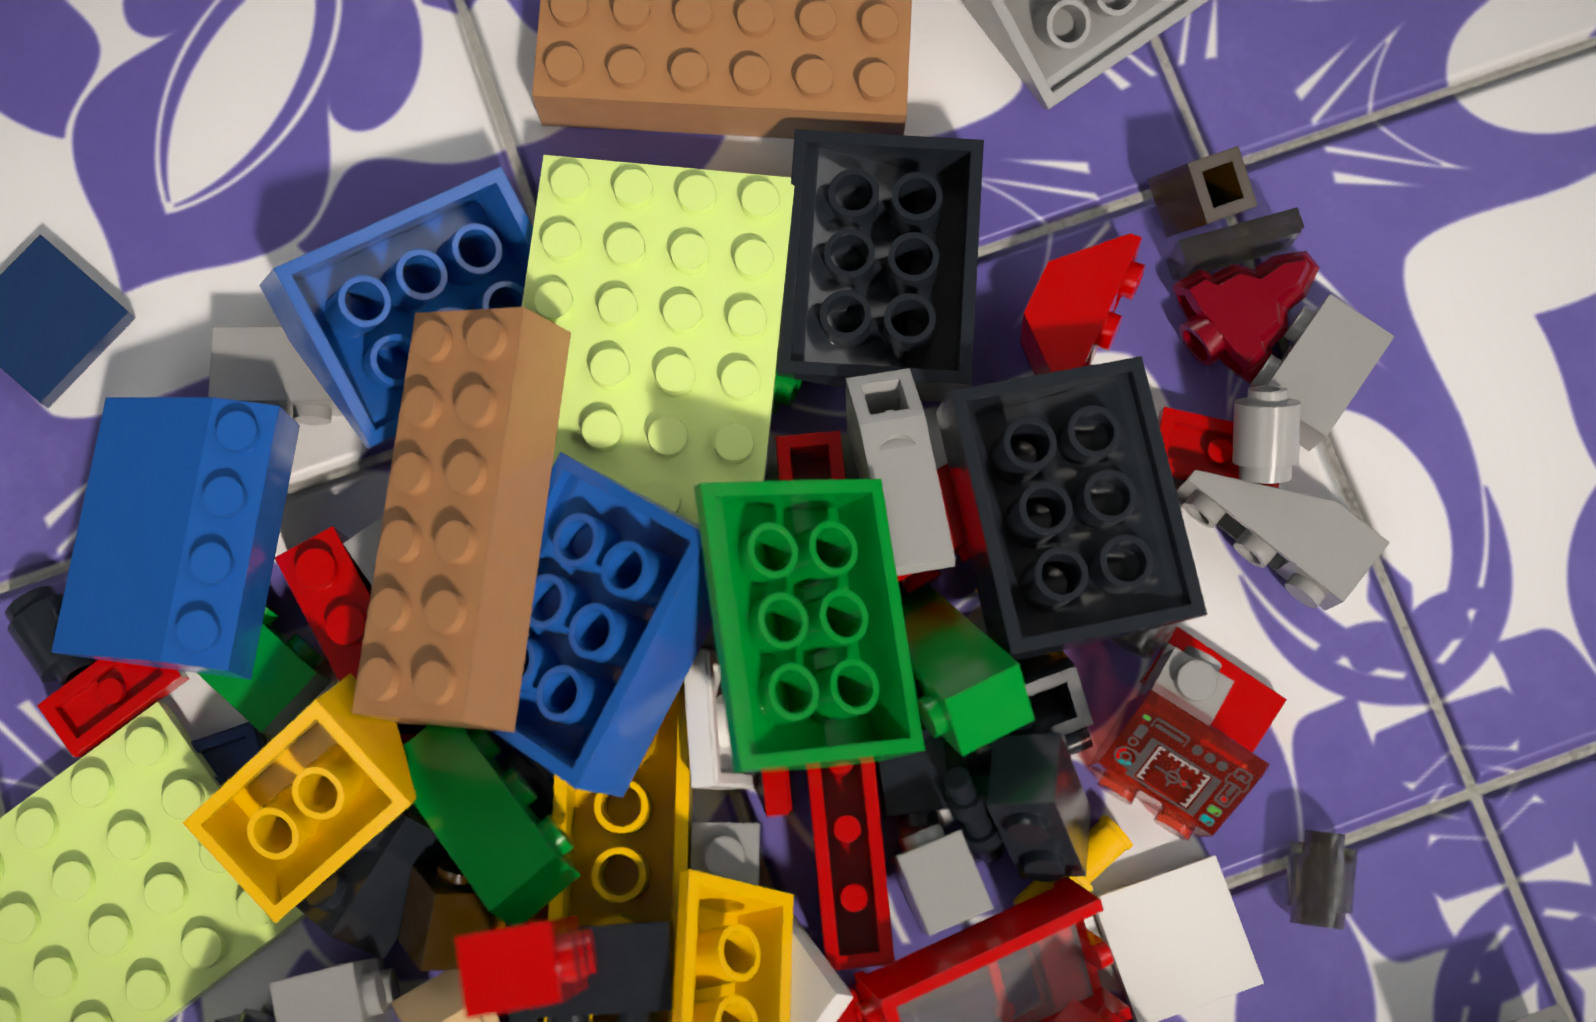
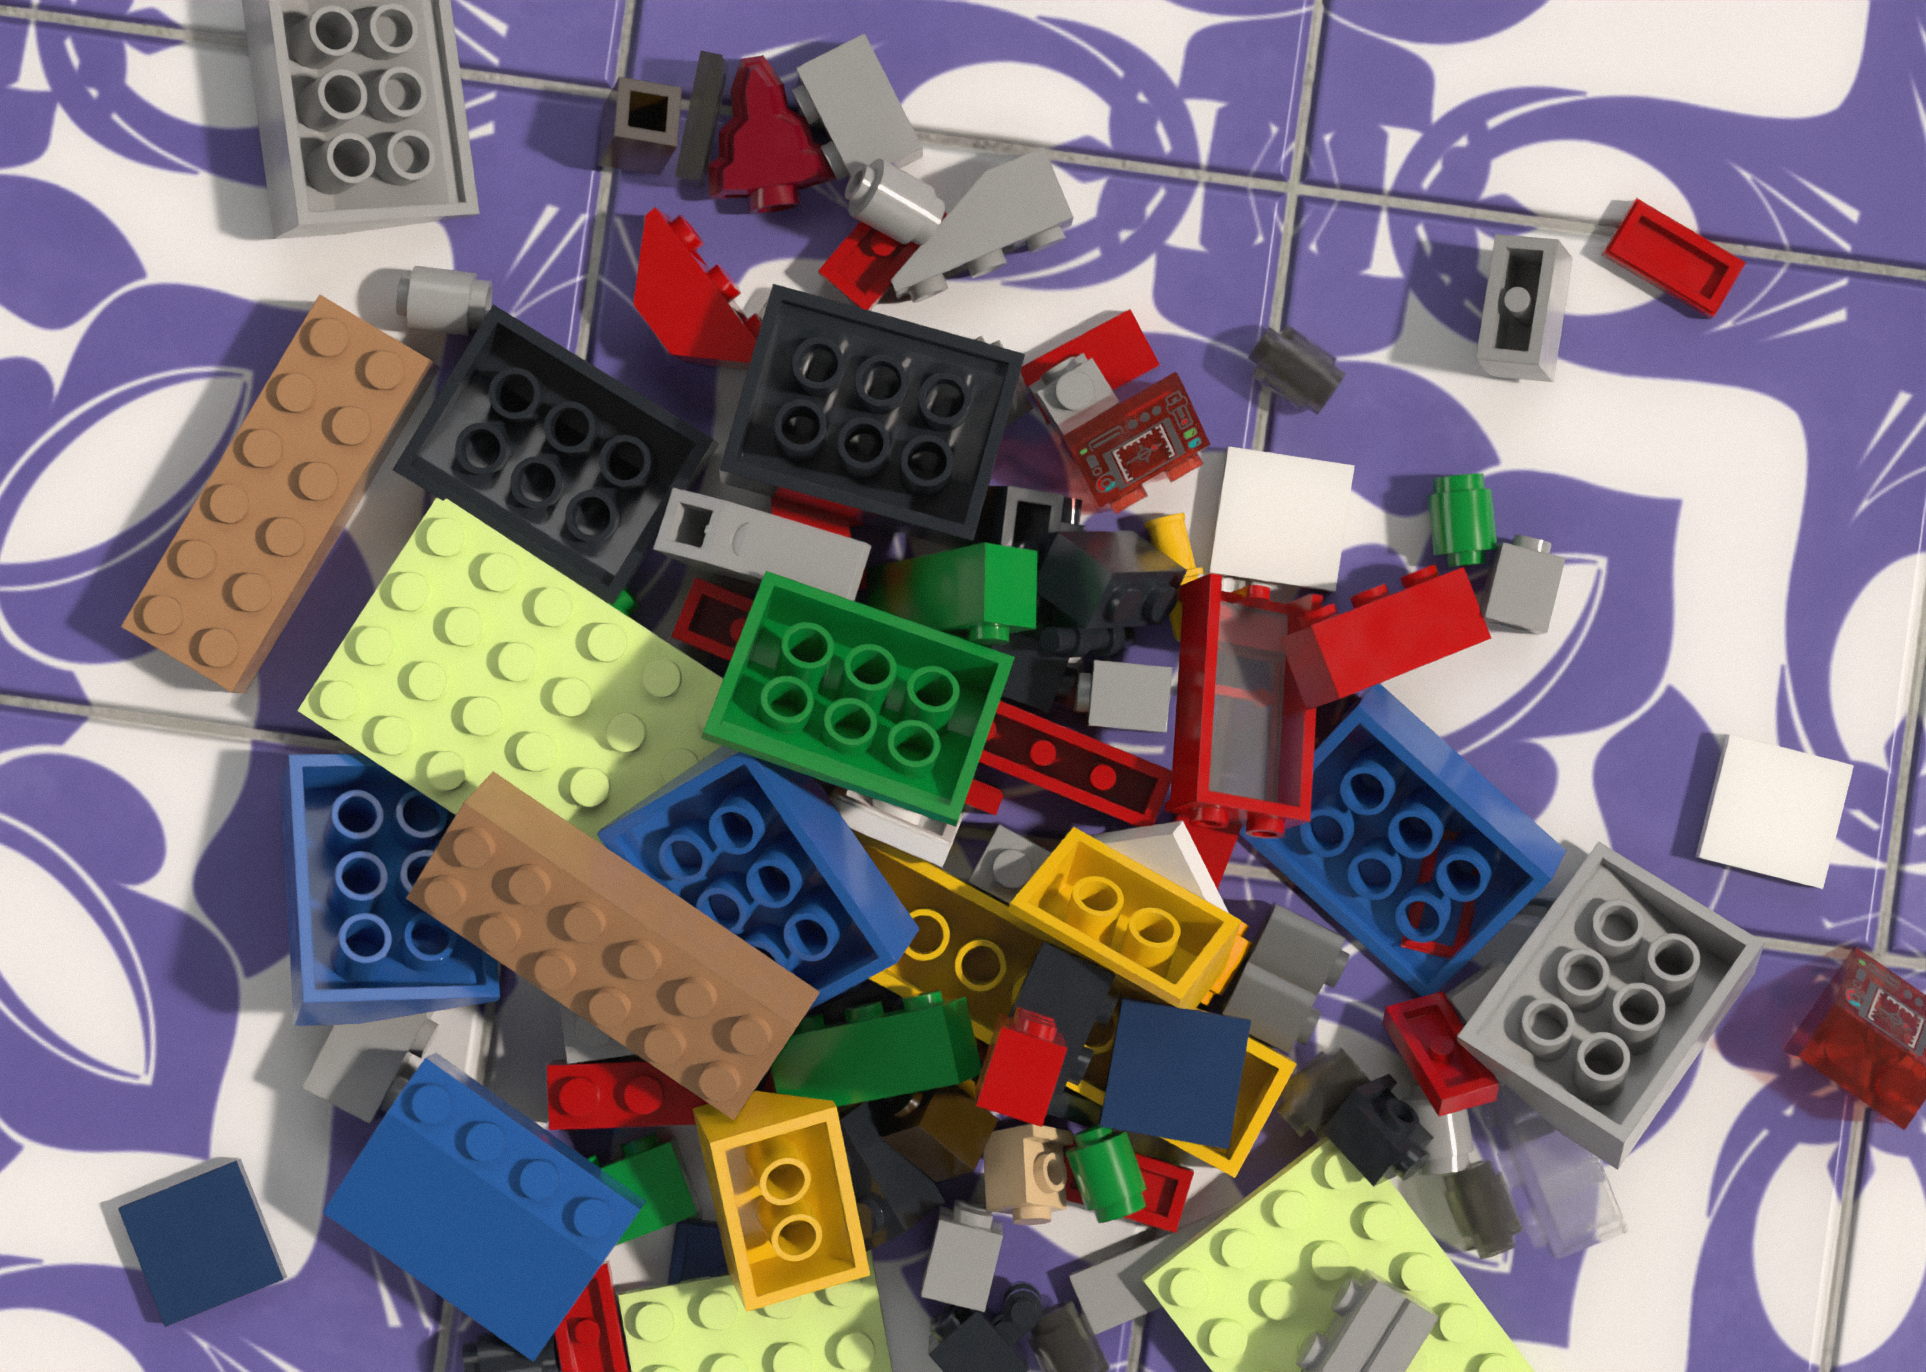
camera: 65 degrees left, 10 degrees up
none -> light grey brick [396,266,493,336]

